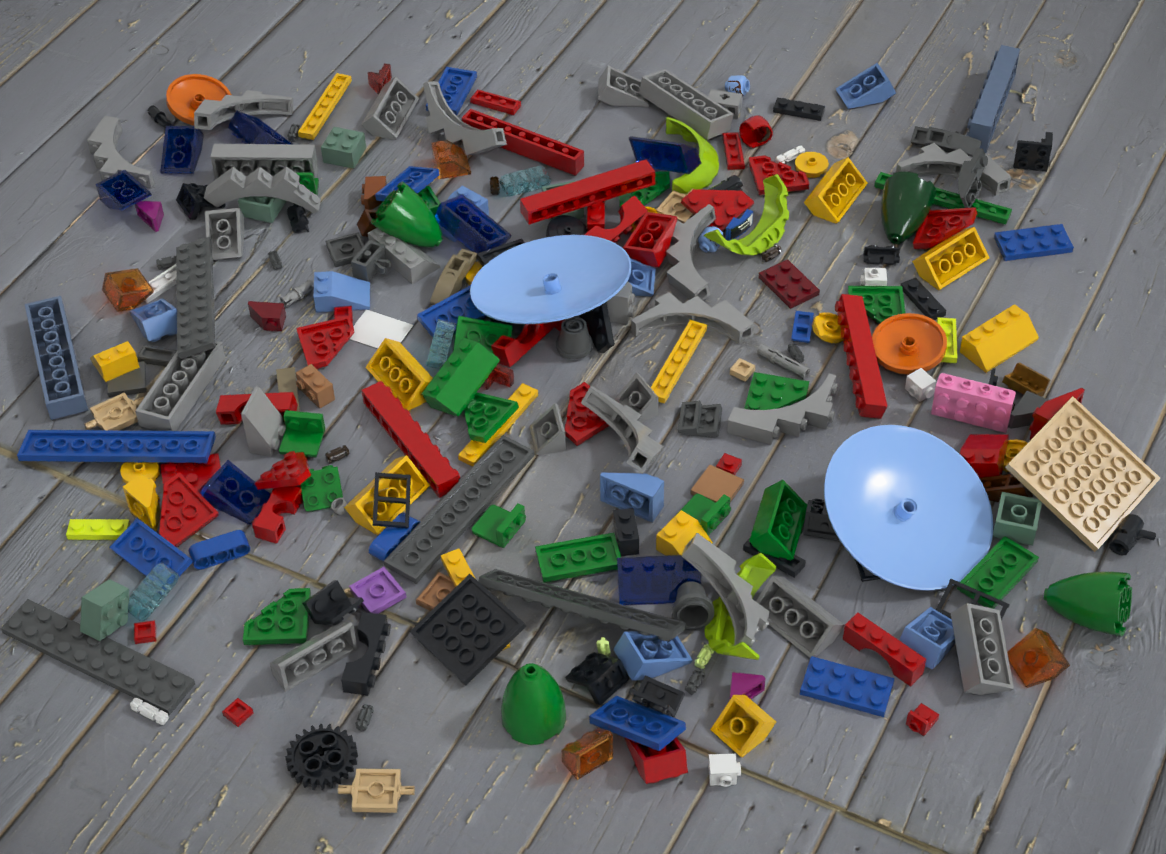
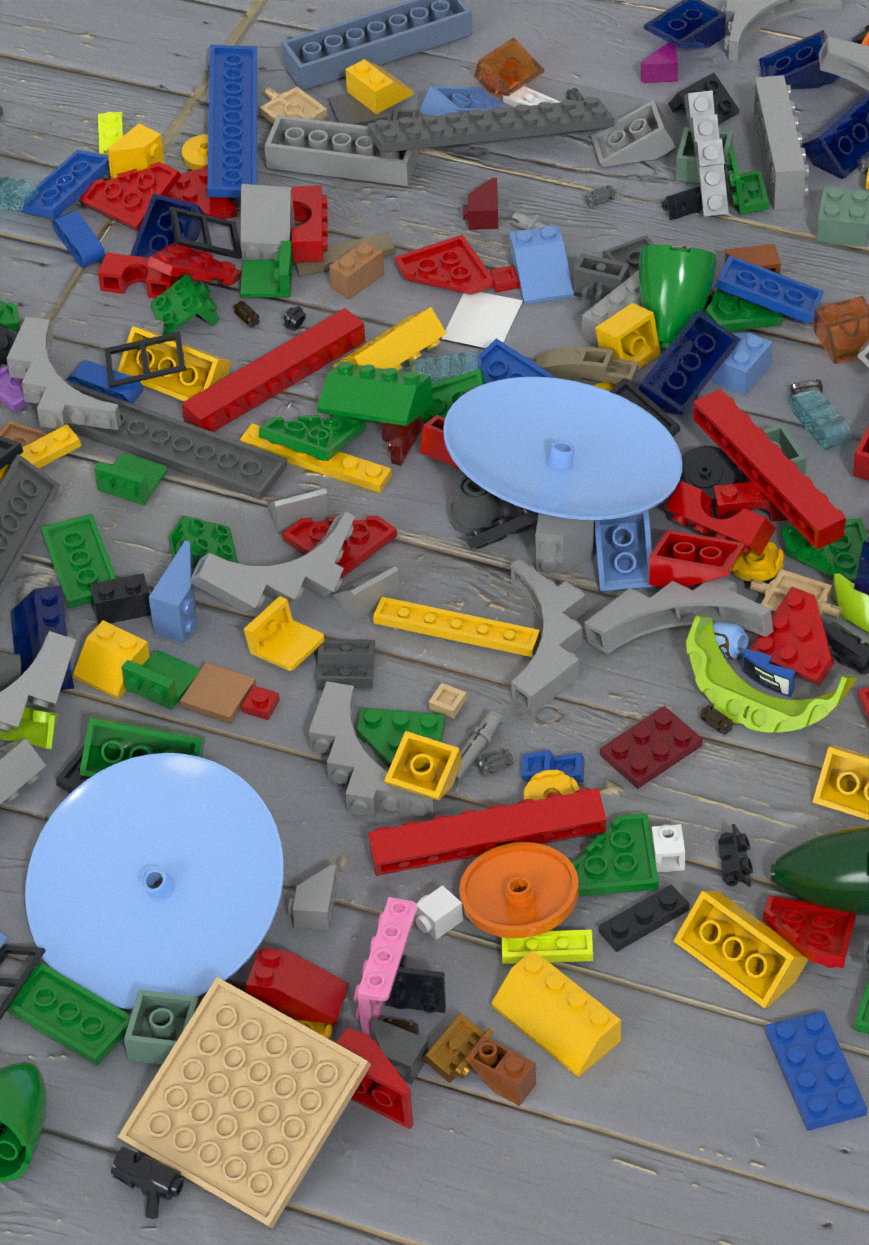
camera: 85 degrees right, 0 degrees up
none -> light grey arch [7,317,121,430]
none -> green bracket [168,515,238,567]
none -> black window [169,207,242,259]
none -> yellow bracket [244,596,325,671]
none -> black plate [283,306,306,331]
none -> yellow slope [384,731,462,801]
none -> dark orange slope [466,1036,536,1106]
none -> yellow slope [595,303,661,370]

